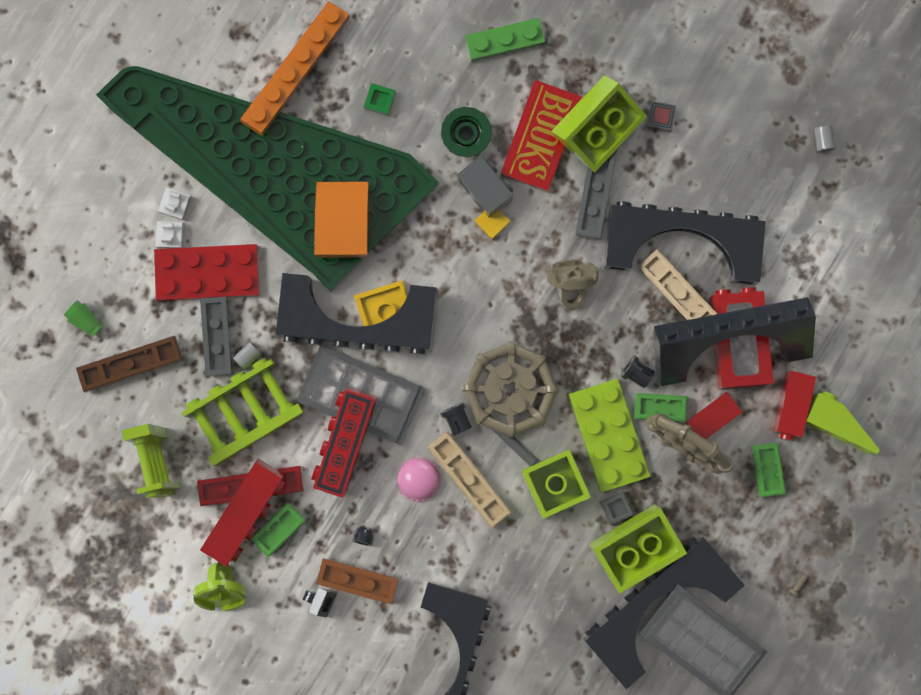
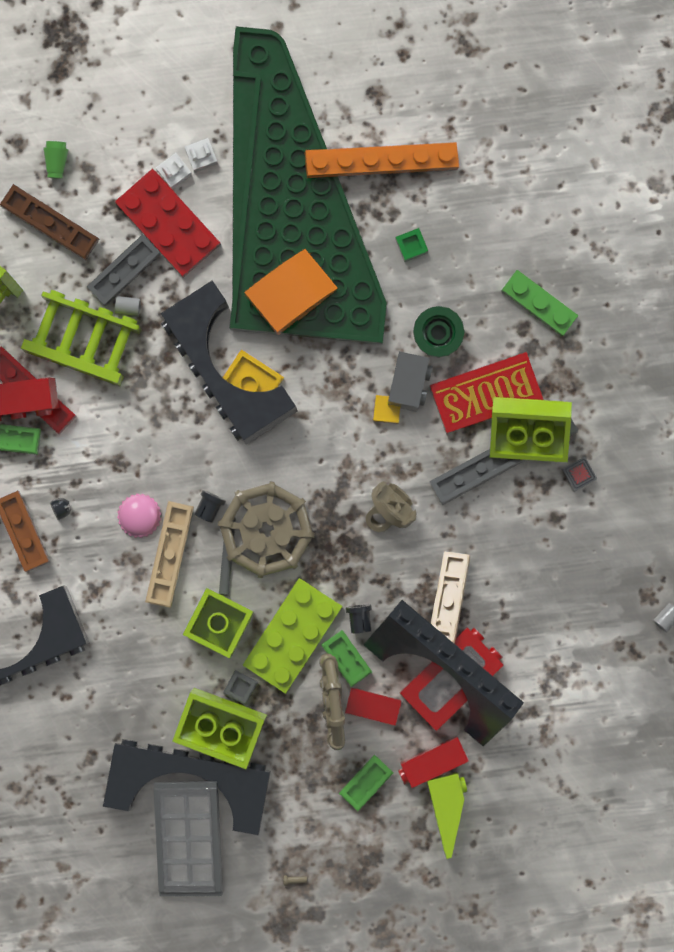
camera: 55 degrees right, 0 degrees up
clear piece [296,346,425,445] -> none
red brick [311,387,378,498] -> none
black arch [603,201,766,285] -> none

